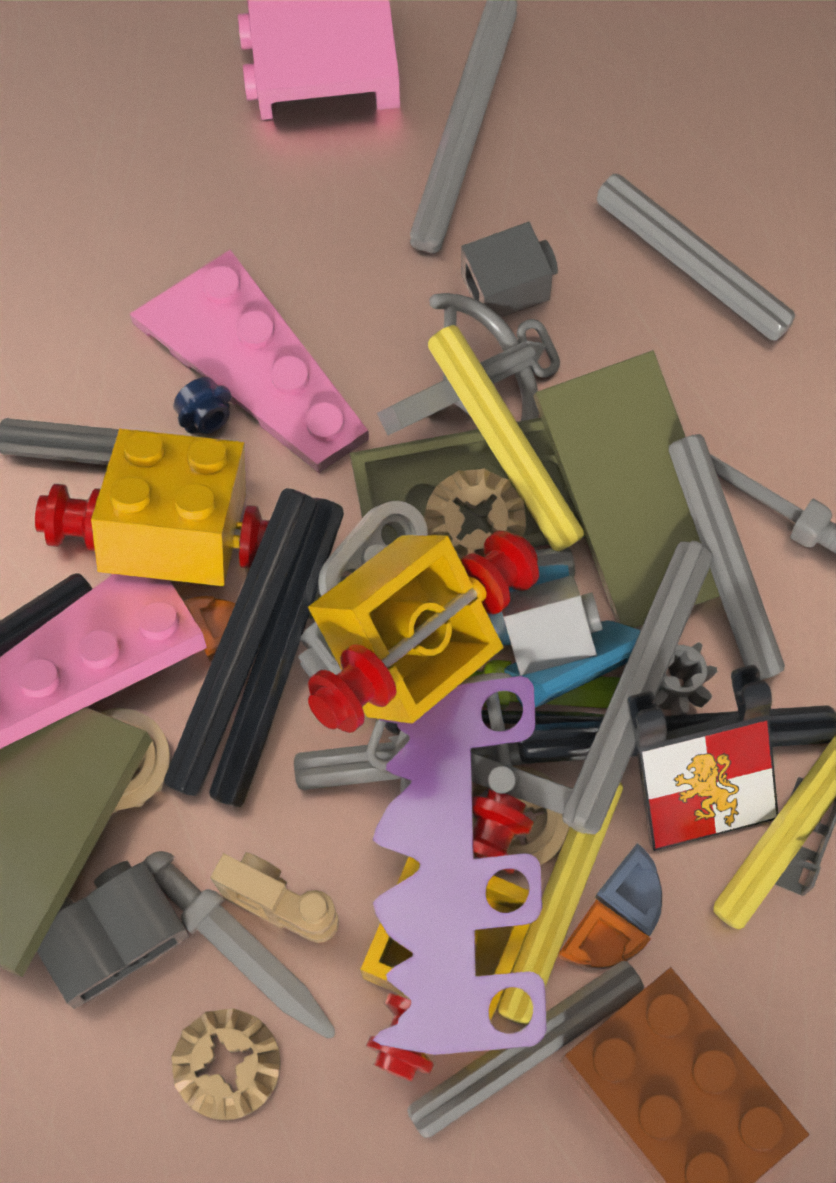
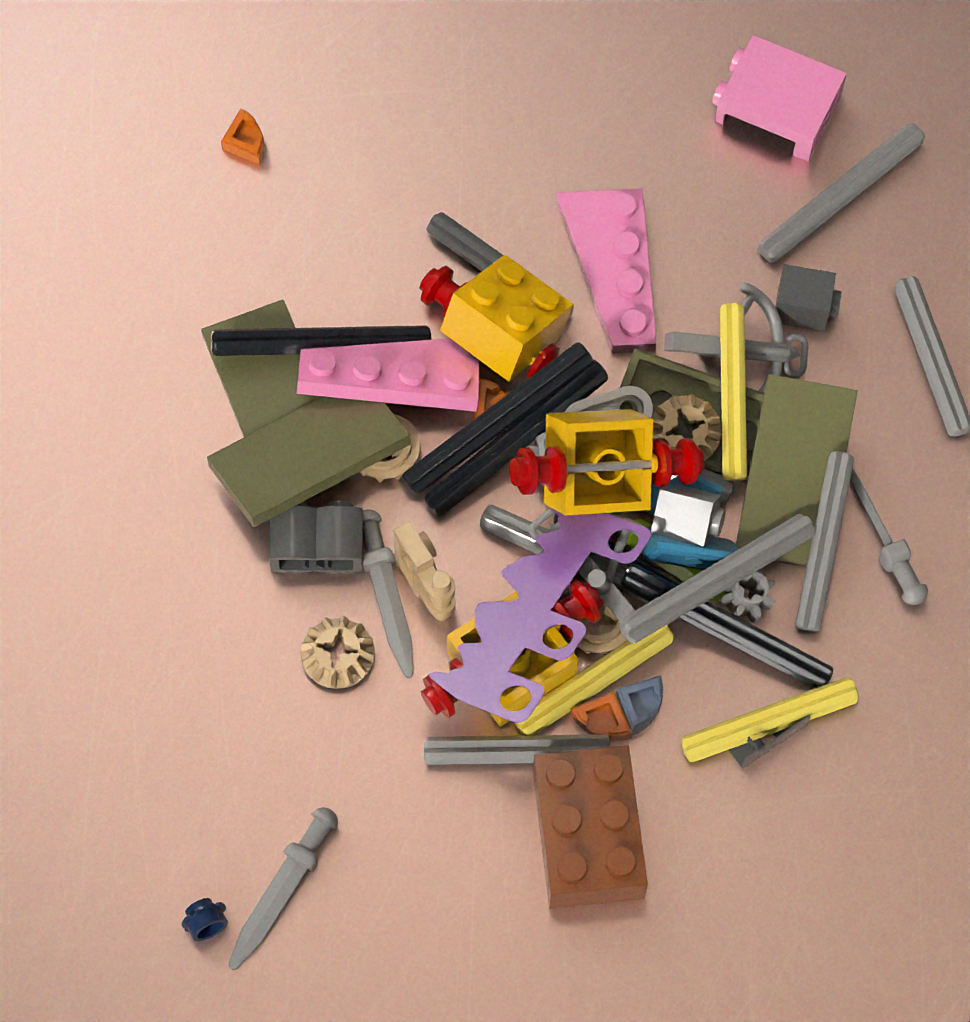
camera: 30 degrees right, 5 degrees down
dark blue plate [173,377,232,434] -> none
flag [627,665,779,851] -> none

